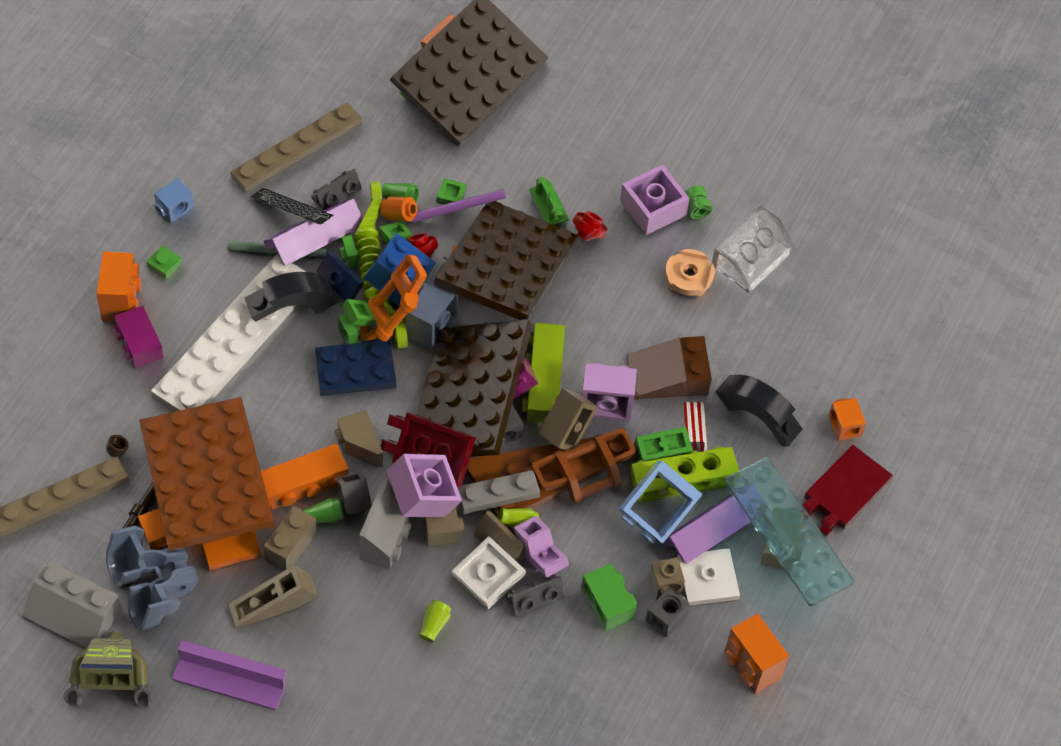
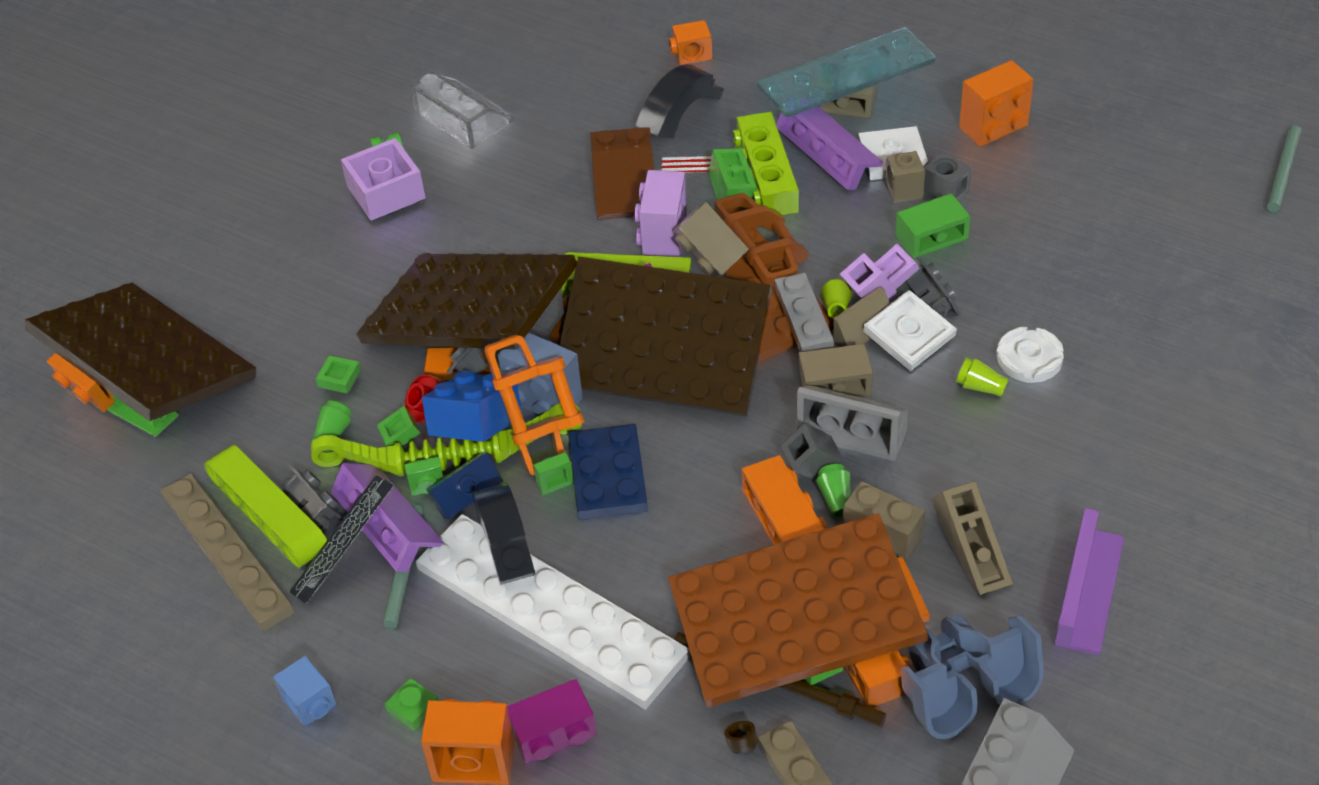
camera: 80 degrees left, 10 degrees down
olive torso [64,631,151,707] -> none
dark tan slope [334,410,383,467] -> none
bright green plate [342,299,376,326] -> none
orange brick [380,197,418,221] -> none
dark red tile [380,413,476,487] -> none
lavender brick [386,454,462,517] -> none
medium lavender bar [411,189,506,223] -> none
bright green hinge [529,177,569,225] -> none
red plate [572,211,608,241] -> none
light blue window [618,461,703,544] -> none
light nougat plate [665,249,715,296] -> none
dark red tile [799,444,893,536] -> none
none -> lime beam [204,444,327,568]
none -> white tile [996,327,1064,383]

